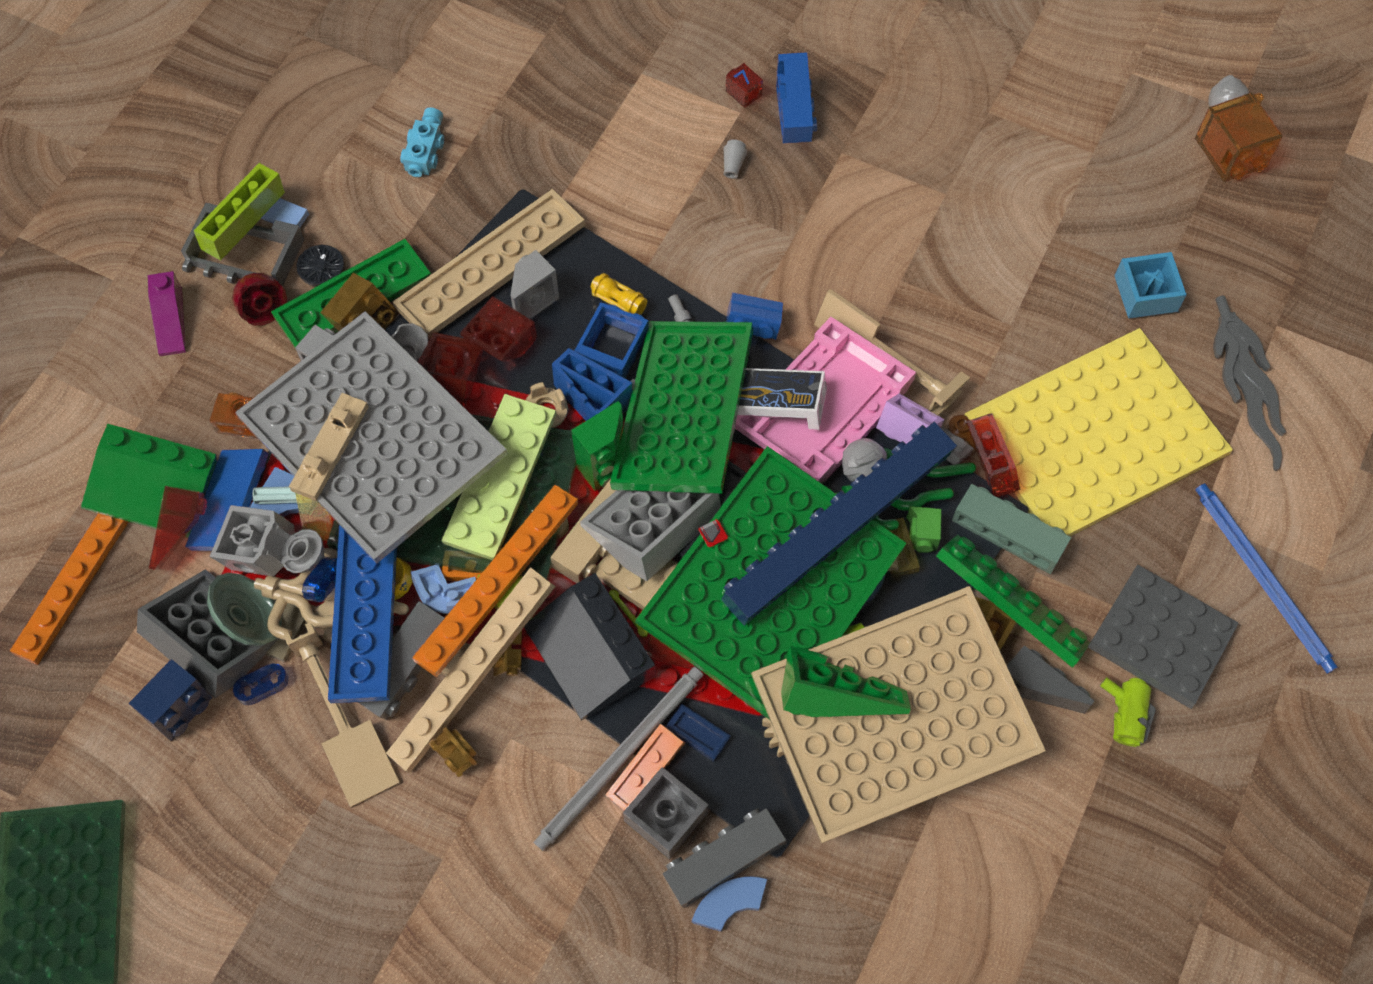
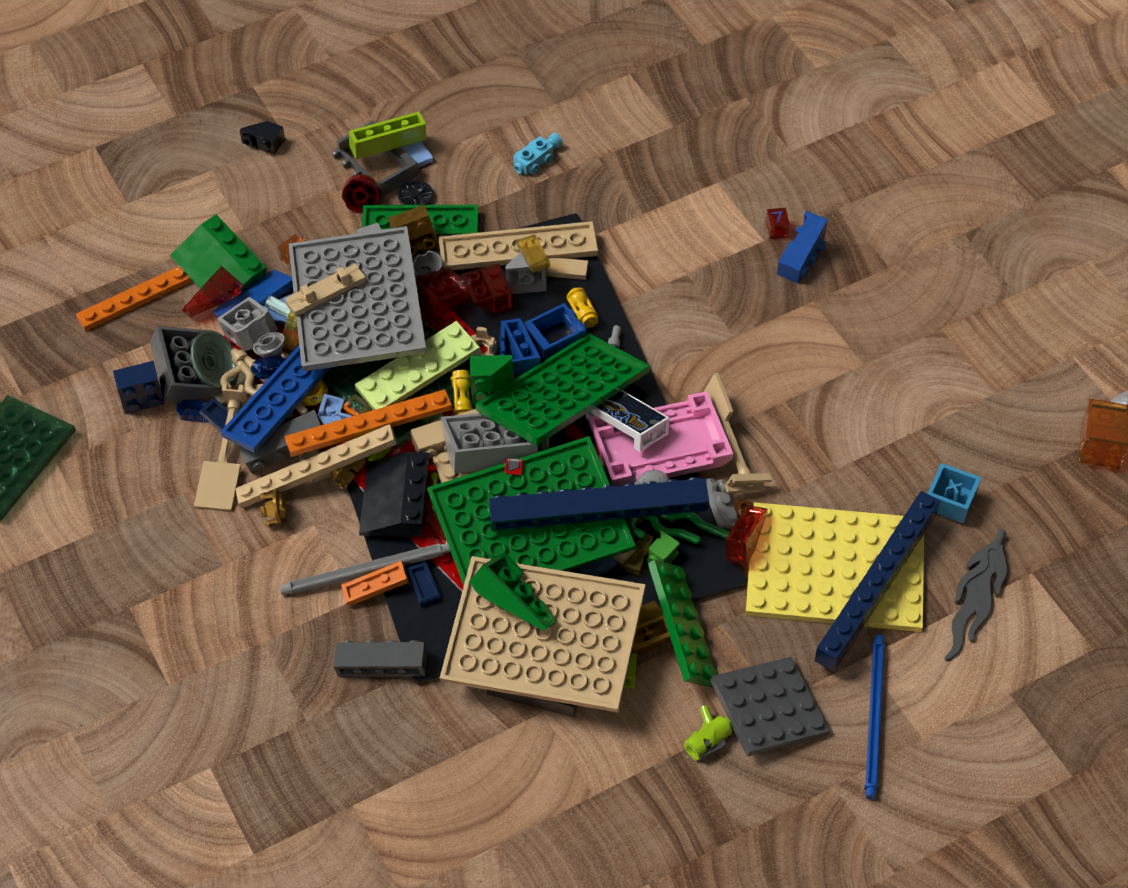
camera: 35 degrees right, 10 degrees down
magenta slope [147,271,186,357] -> none
flat silver brick [623,767,708,859] -> none
medium blue tile [692,877,767,932] -> none
light grey cone [723,140,747,179] -> none
blue brick [726,292,783,340] -> none
lavender brick [876,393,944,444] -> none
sand green brick [952,484,1071,574] -> none
dark grey slope [1007,645,1094,714] -> none
none -> dark blue tile [199,397,228,431]
none -> black slope [239,121,285,154]
none -> yellow piece [451,370,473,415]
none -> clear yellow tile [517,234,550,273]
none -> tan tile [547,258,588,280]
none -> dark blue brick [814,491,940,672]

